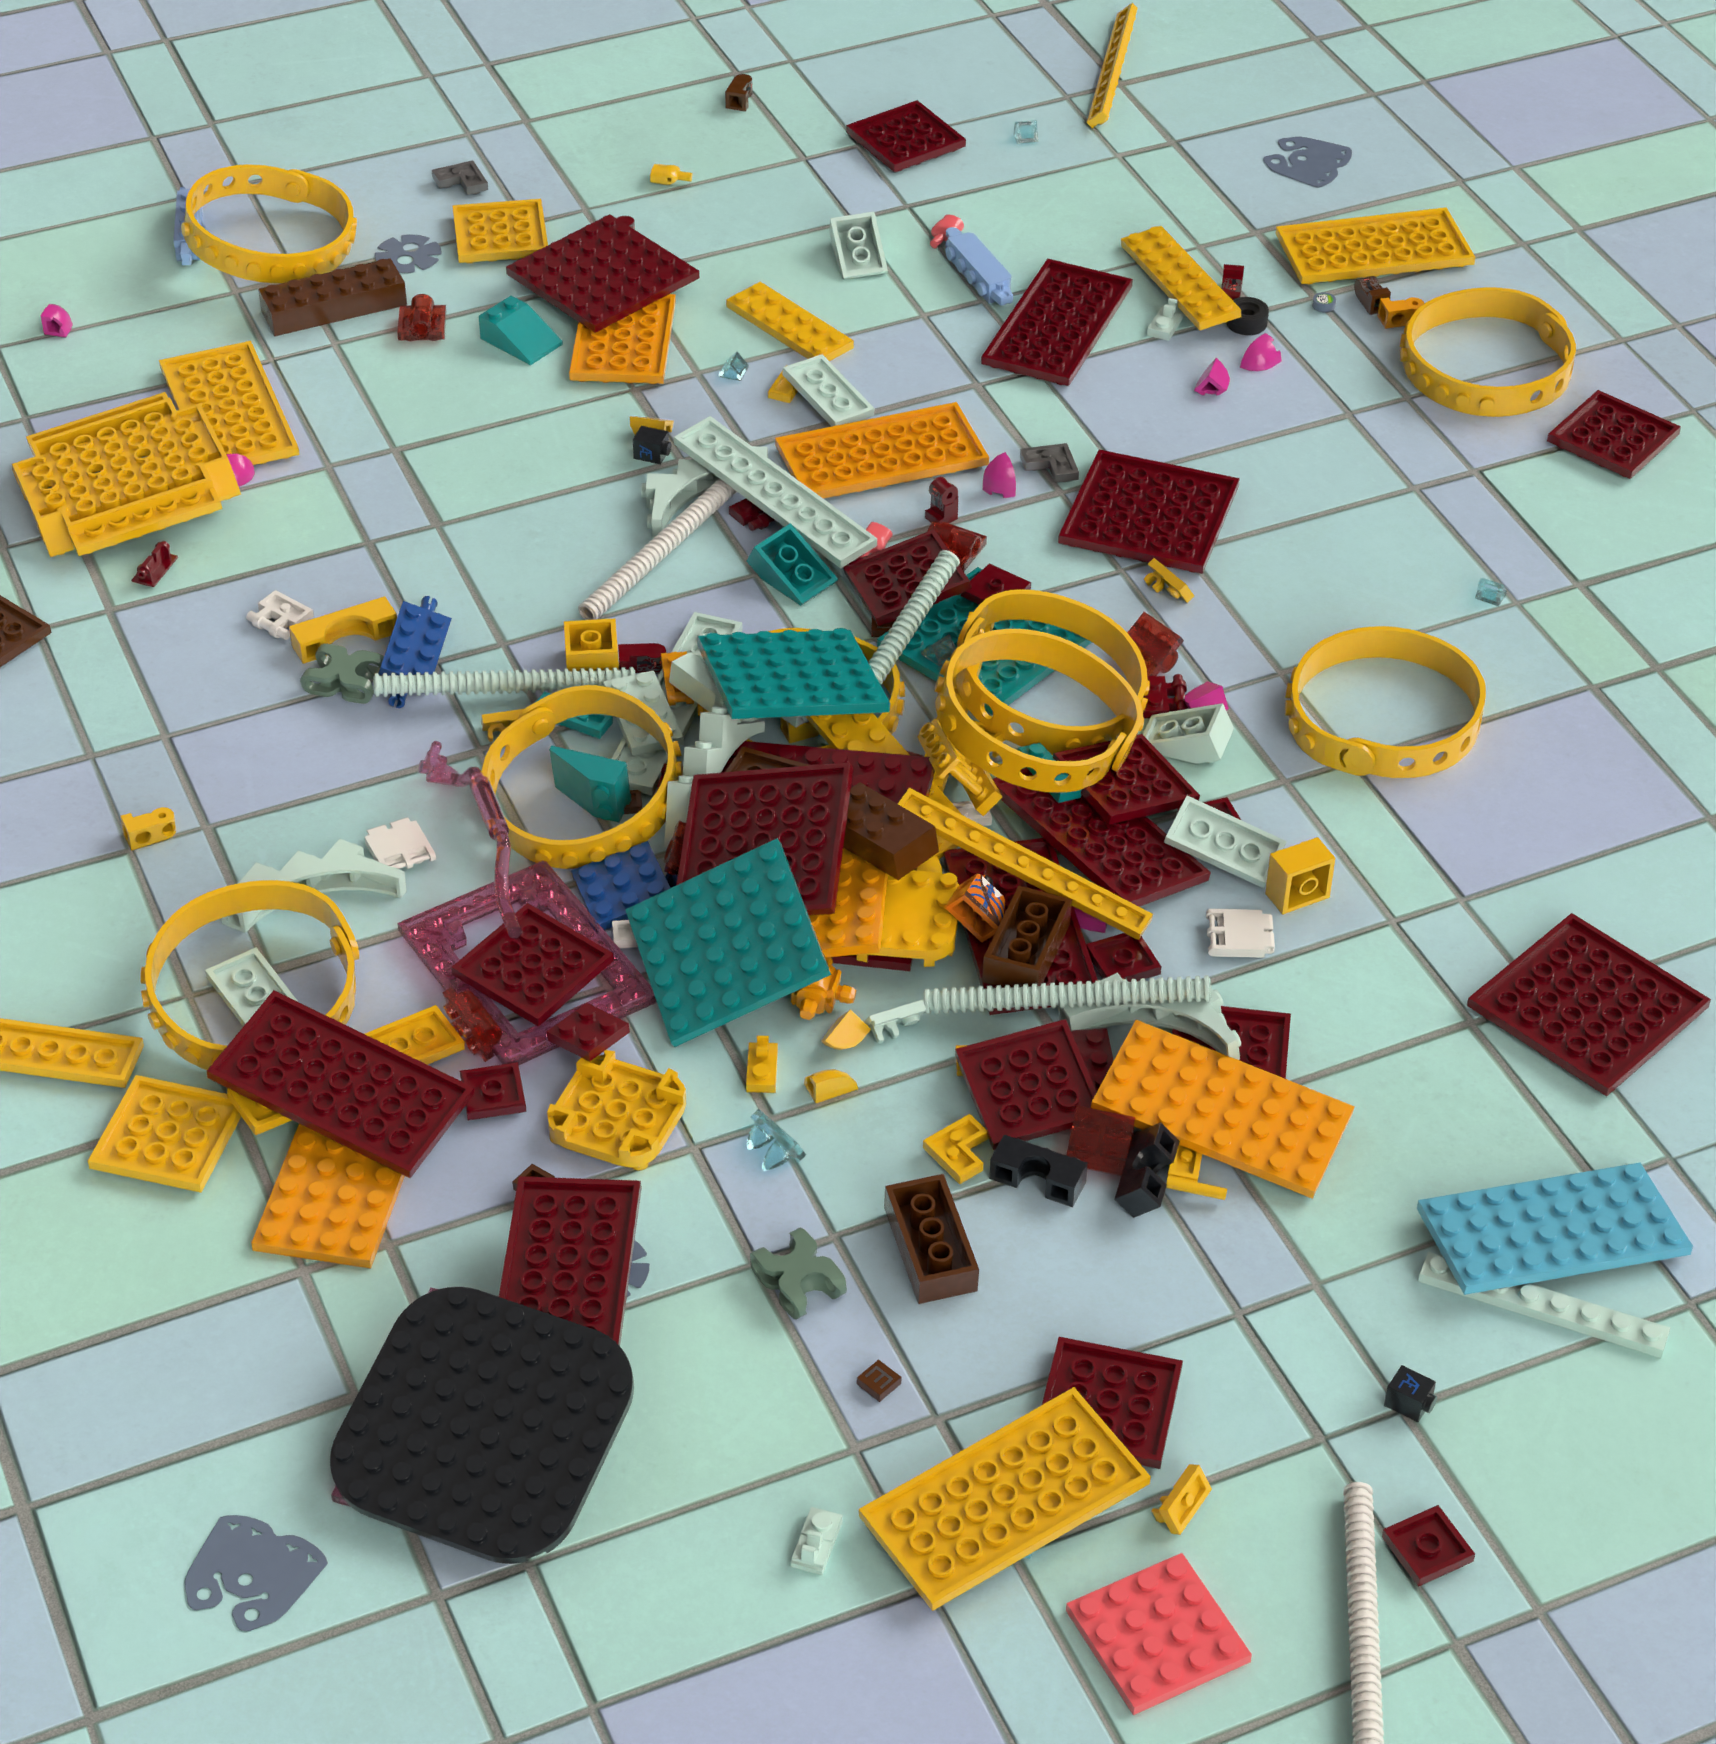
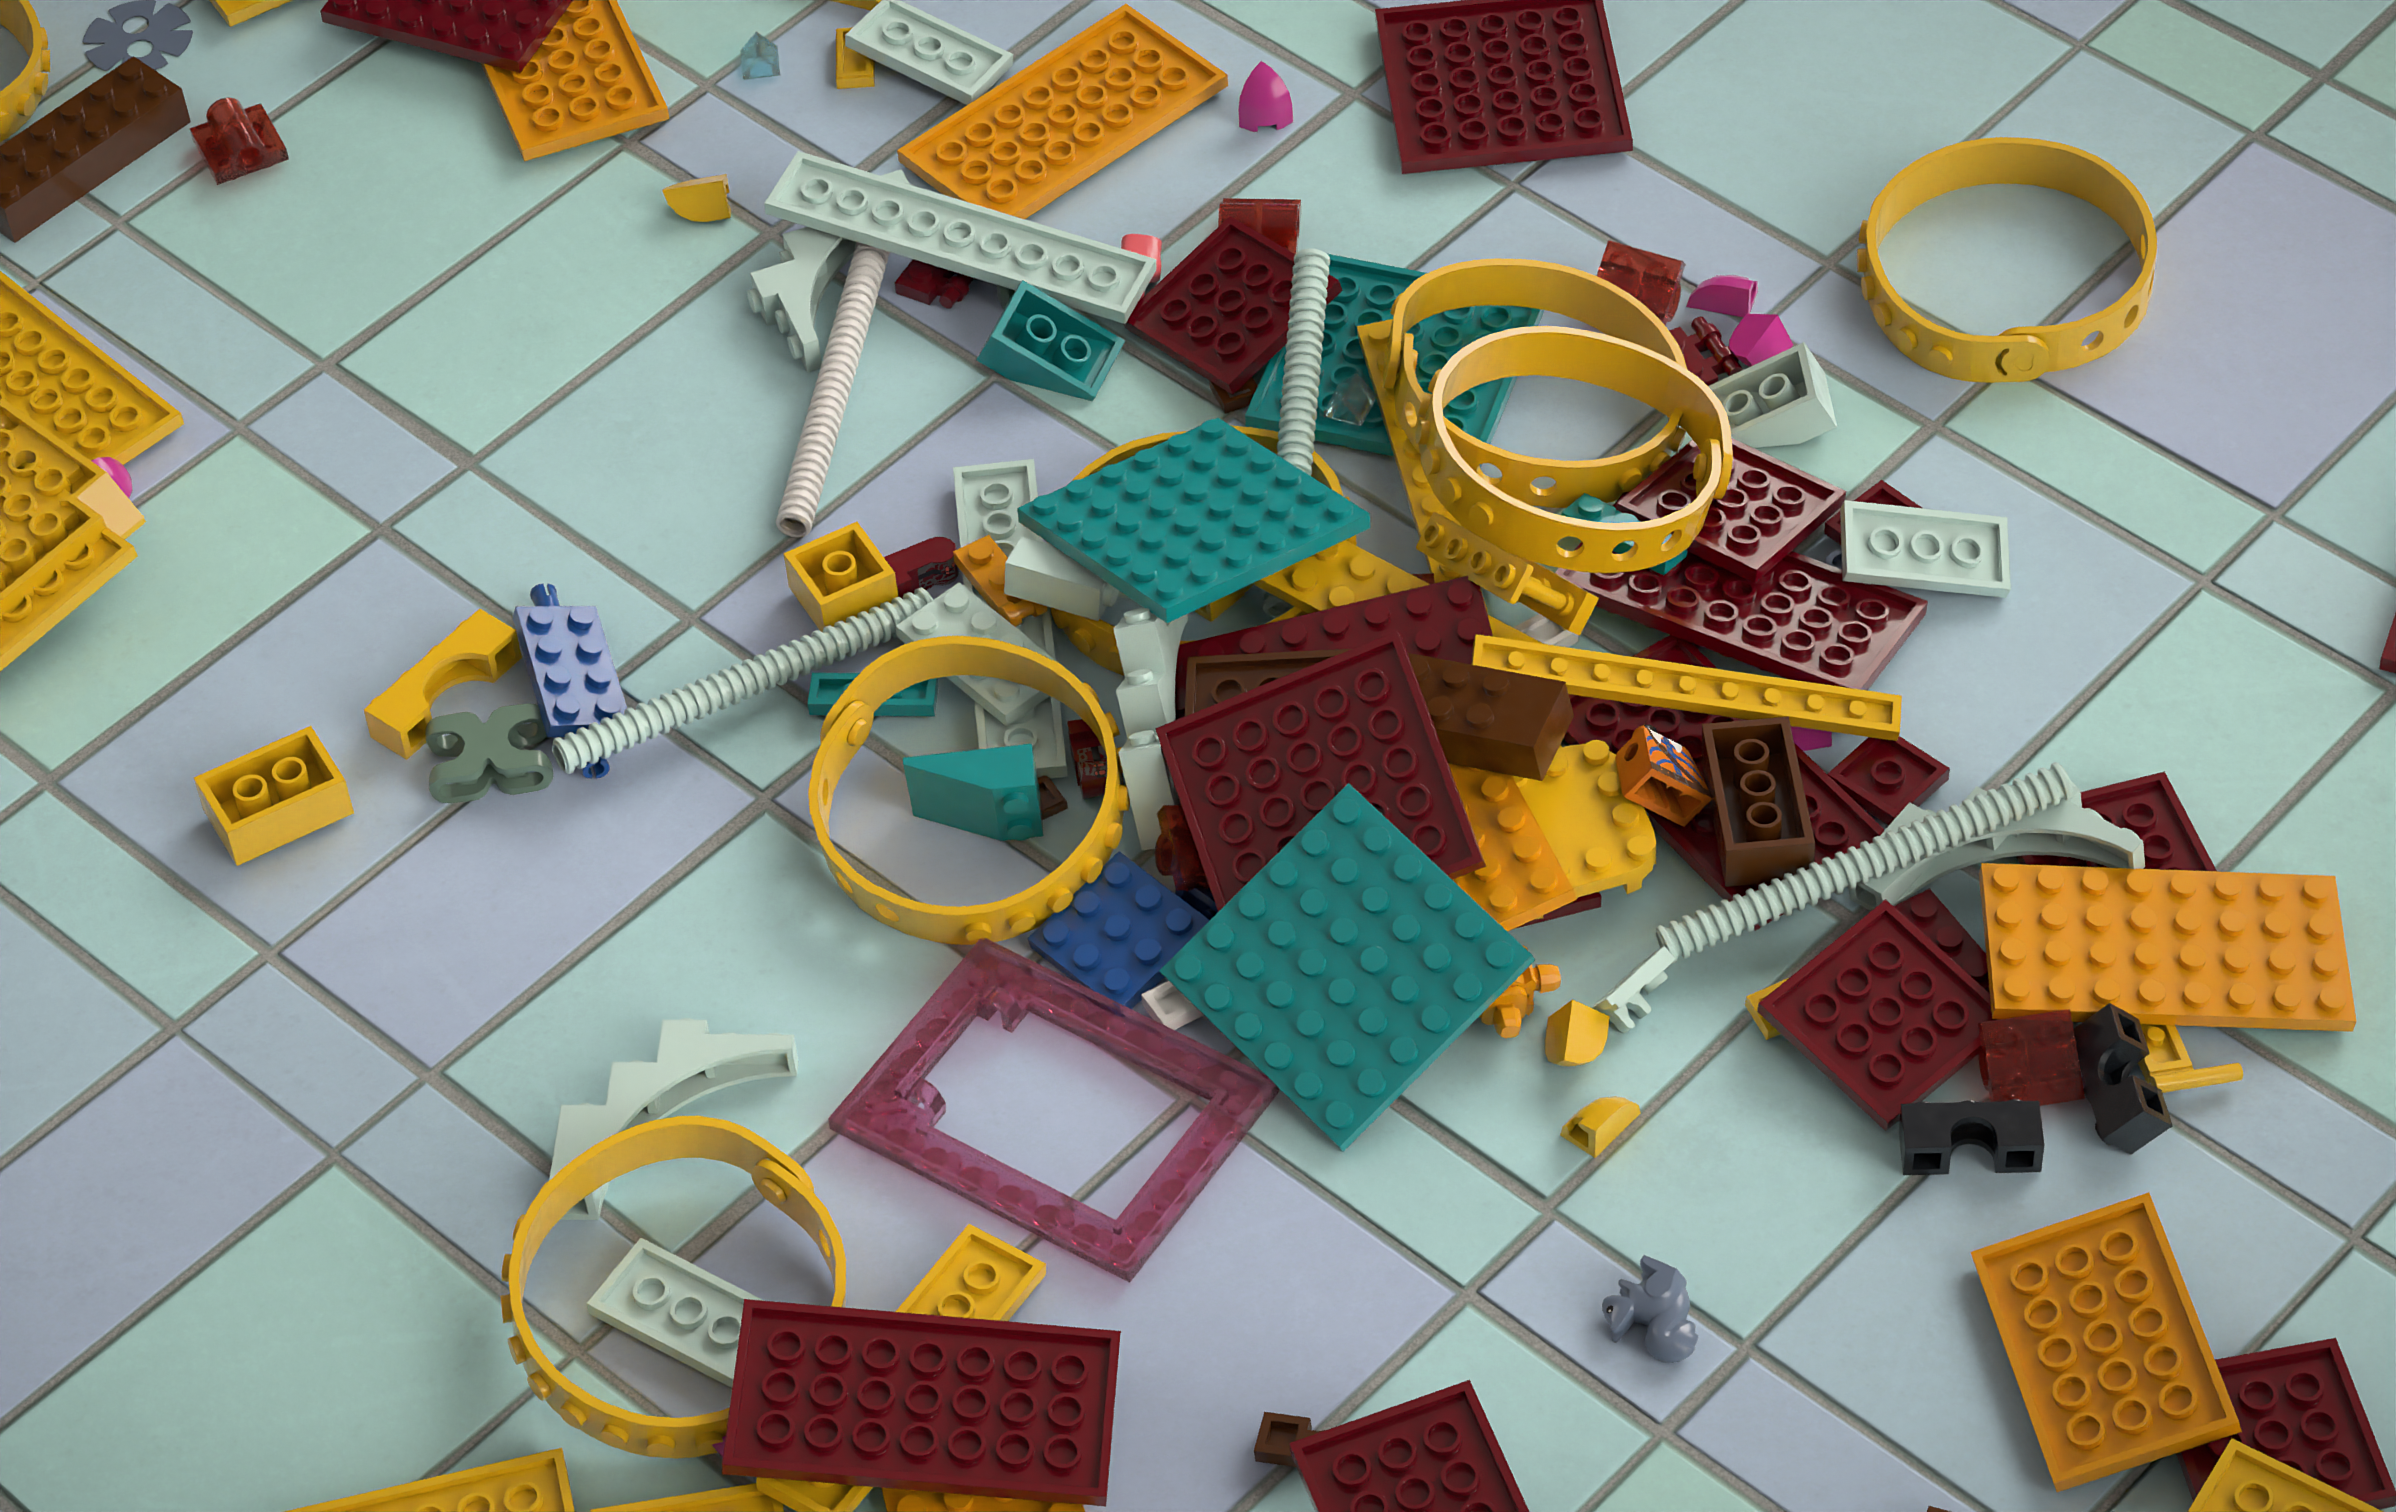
camera: 20 degrees left, 5 degrees up
yellow leg [120,807,176,851] -> none
dark red hinge [131,541,178,587] -> none
white plate [246,590,314,640] -> none
white plate [365,817,436,869] -> none
clear pink piece [419,741,522,938] -> none
clear red plate [442,987,503,1062] -> none
dark red plate [451,903,614,1027] -> none
dark red plate [460,1062,527,1120] -> none
teal slope [479,296,563,366] -> none
yellow plate [481,709,524,742] -> none
dark red plate [546,1003,630,1062] -> none
yellow plate [547,1050,686,1170] -> none
black brick [633,426,672,465] -> none
yellow plate [746,1036,778,1093] -> none
clear light blue tile [747,1108,806,1171] -> none
sand green piece [750,1227,847,1319] -> none
reddish brown brick [884,1174,979,1304] -> none
yellow plate [923,1114,988,1184] -> none
dark red leg [925,476,959,529] -> none
dark red plate [960,563,1031,605] -> none
flat silver plate [1020,443,1079,483] -> none
yellow plate [1144,558,1194,603] -> none
white plate [1206,909,1275,958] -> none
yellow brick [1265,837,1335,915] -> none
clear light blue slope [1475,578,1507,607] -> none
none -> yellow brick [194,726,354,866]
none -> sand blue animal [1602,1255,1698,1363]
none -> dark pink brick [1686,275,1758,317]
none -> light orange plate [1971,1192,2242,1492]

